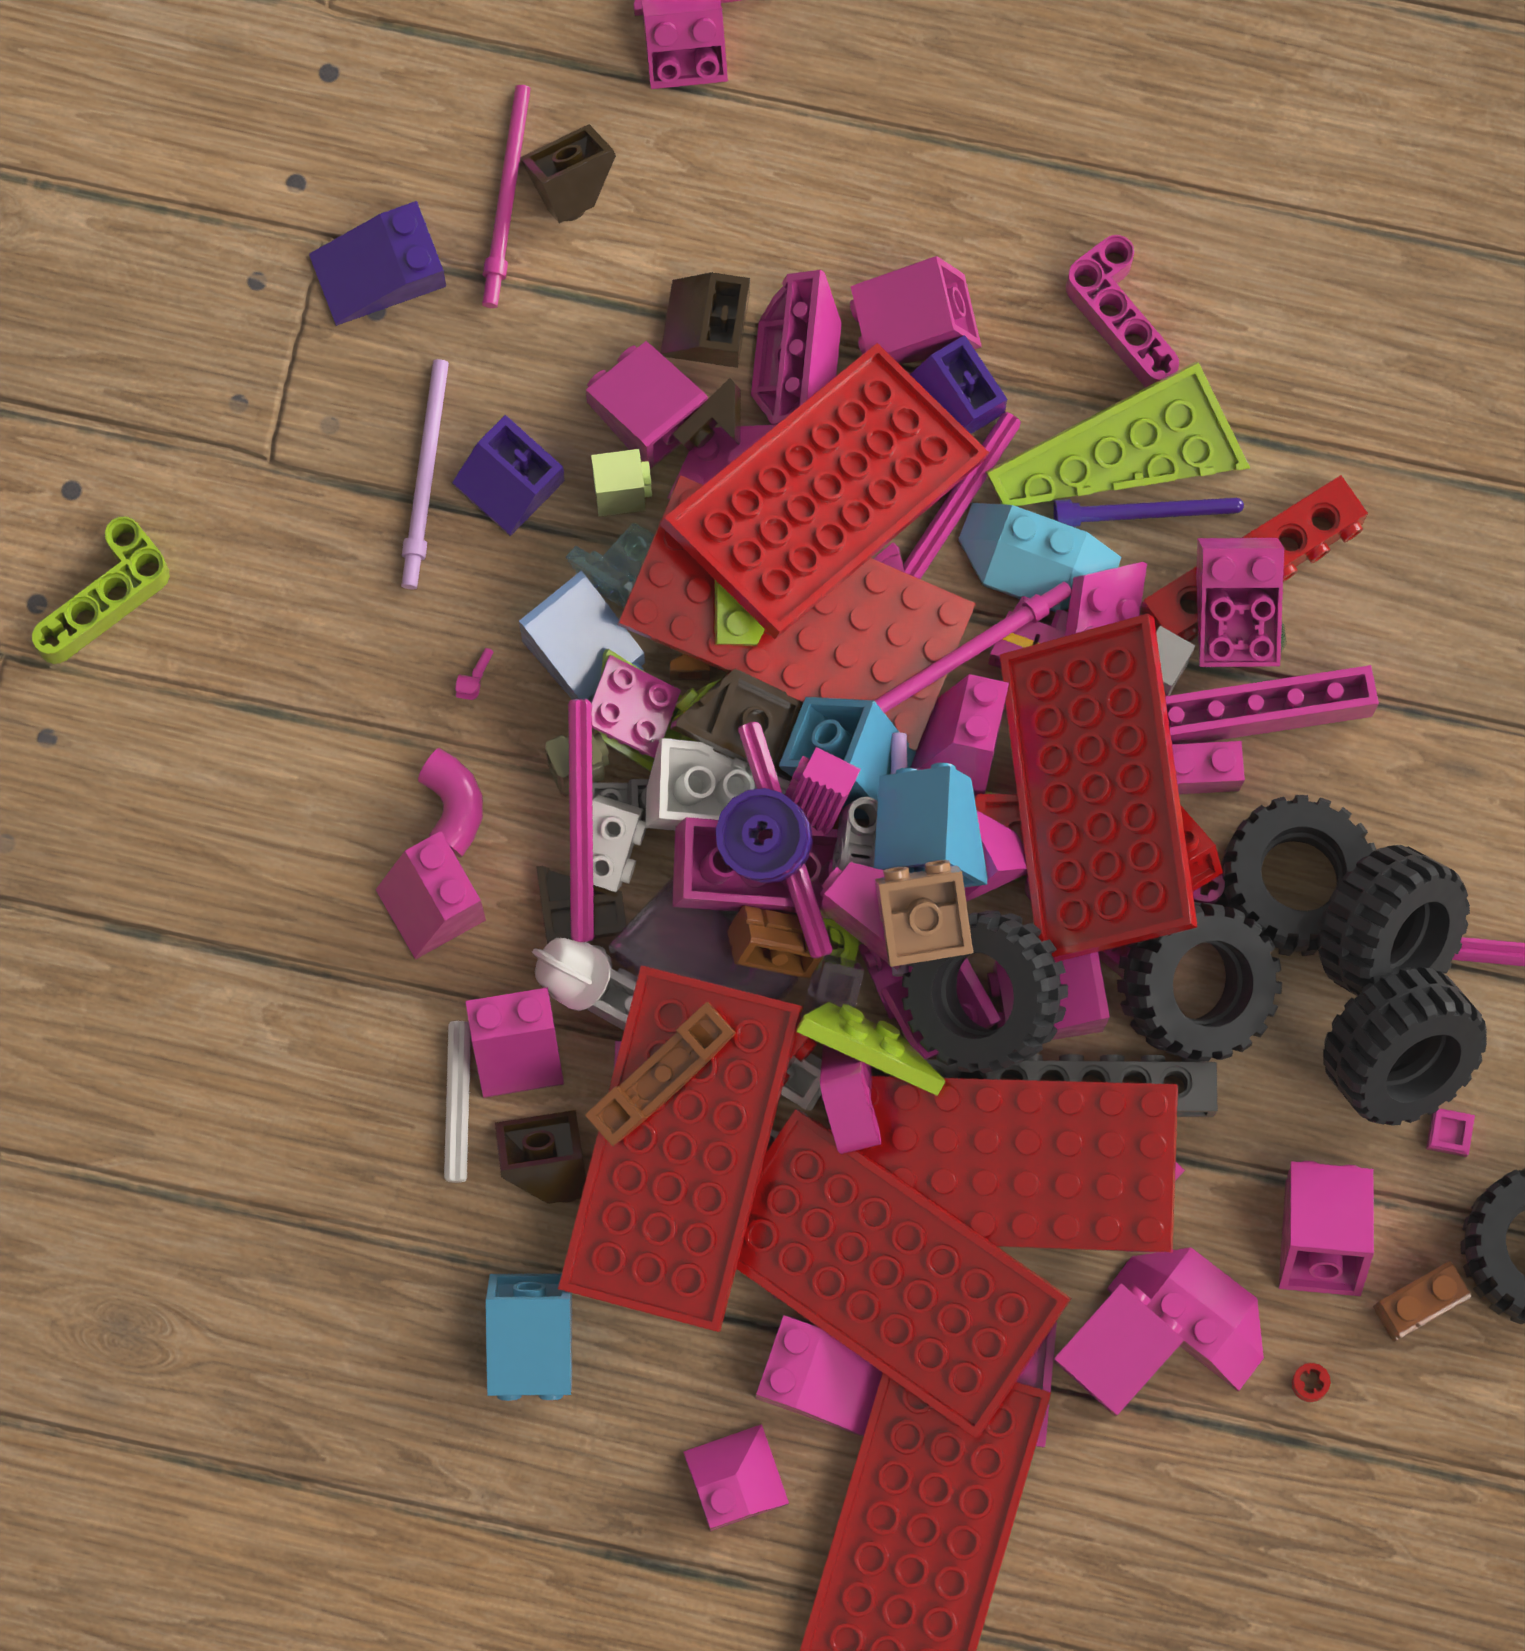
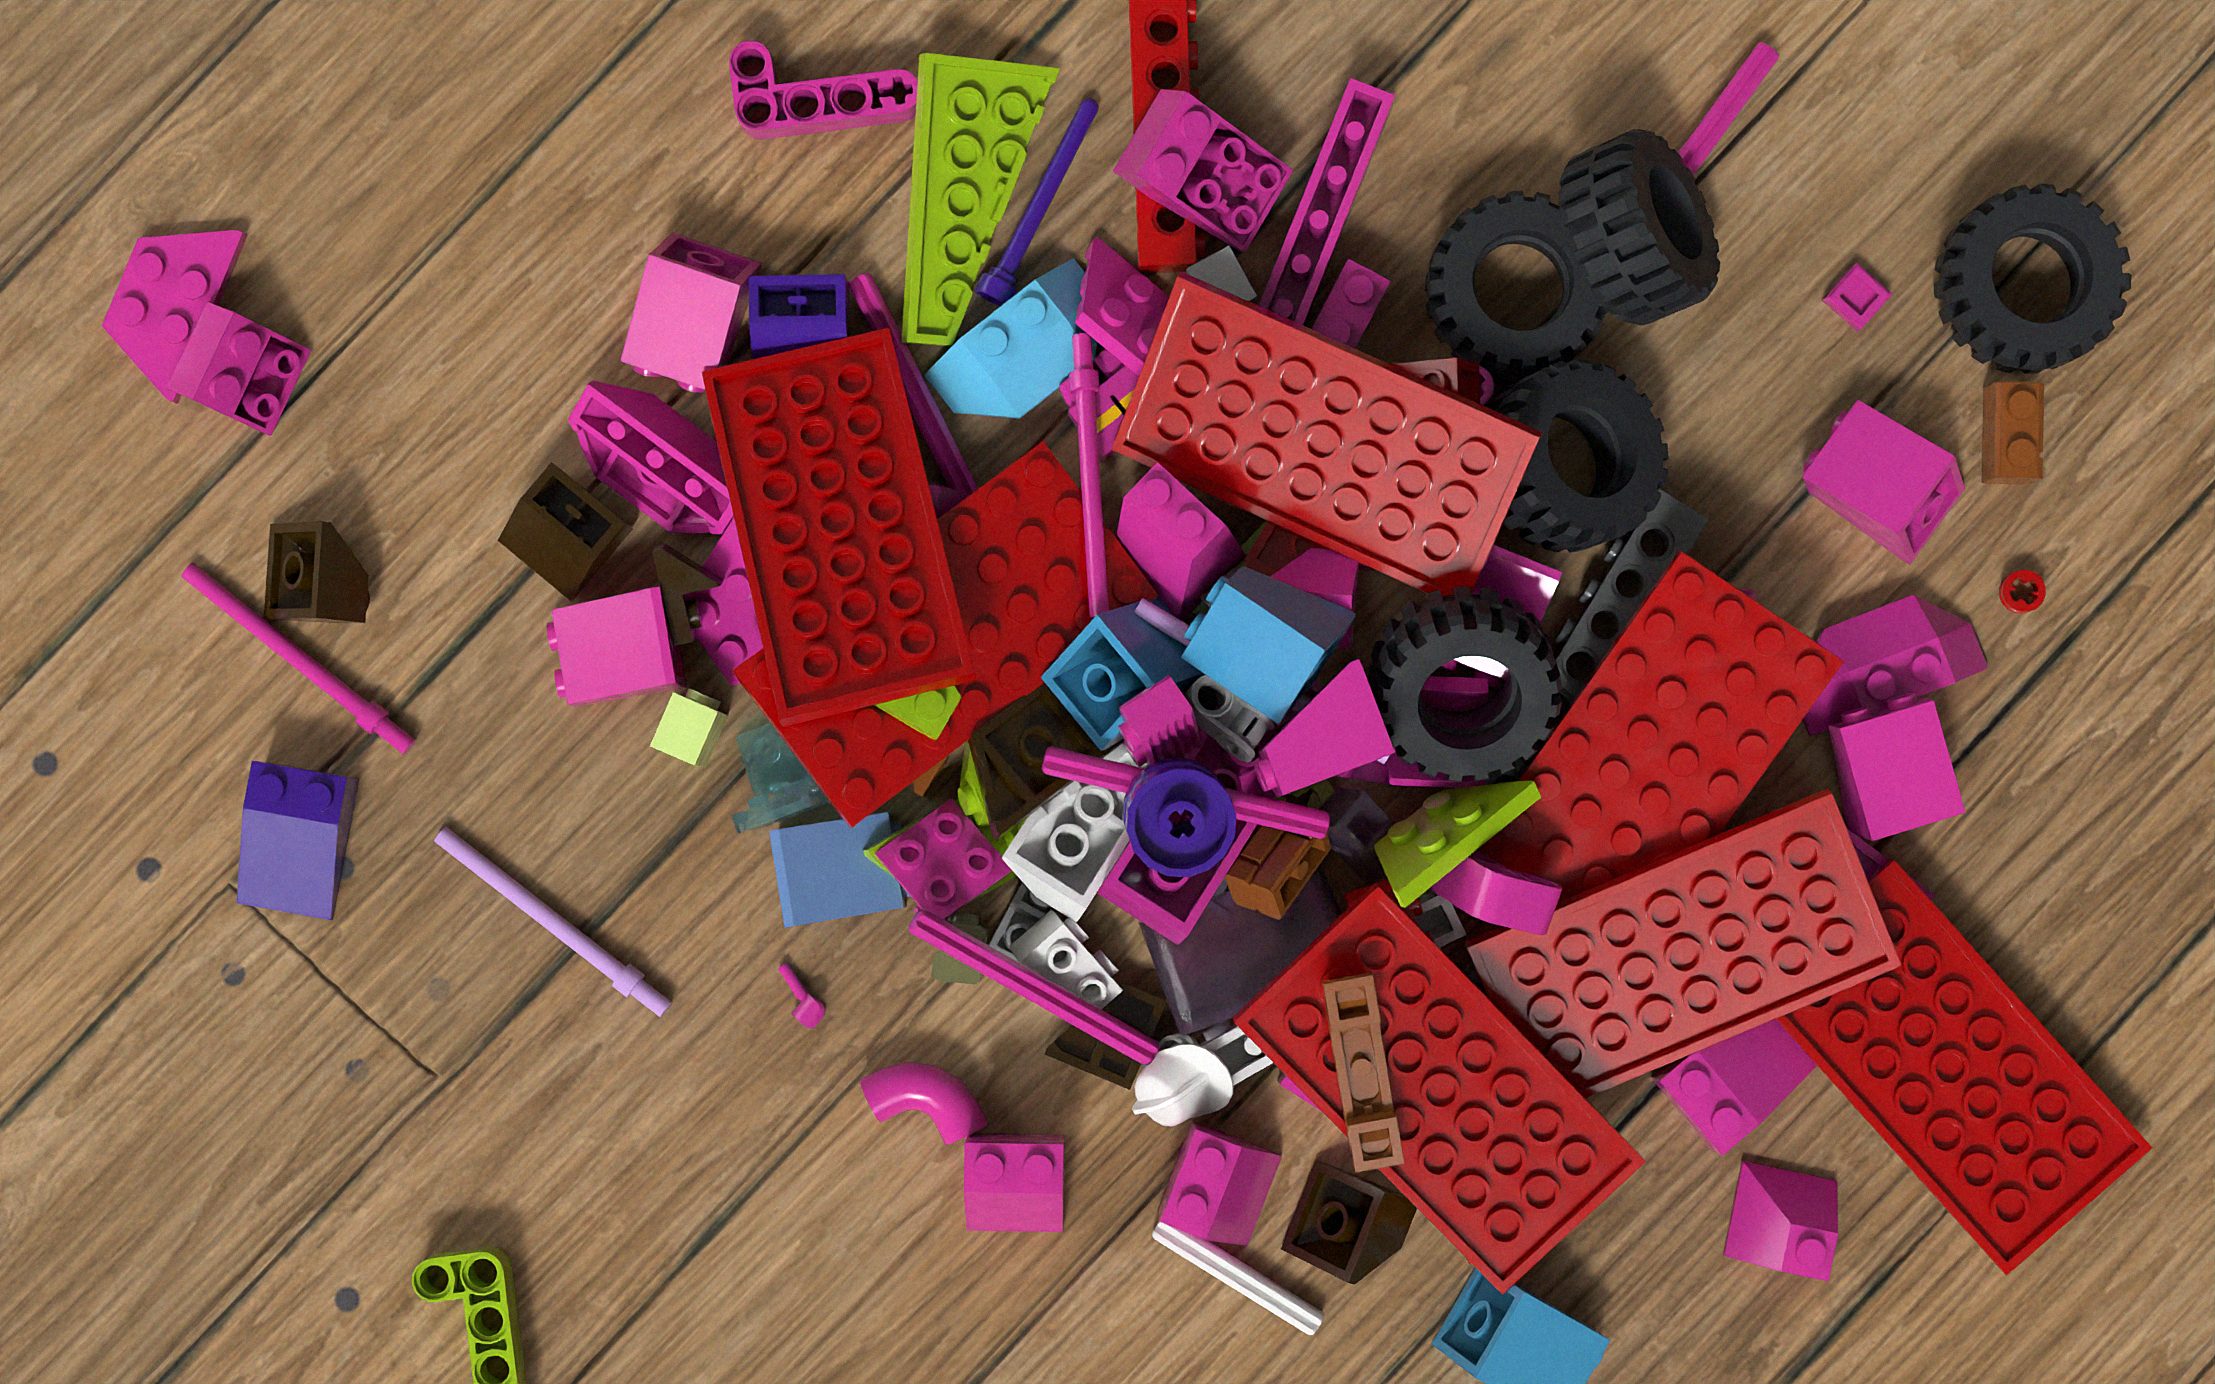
camera: 60 degrees left, 10 degrees up
dark purple slope [452,415,565,536] -> none
medium nougat plate [875,860,973,967] -> none
black tyre [1323,967,1487,1126] -> none

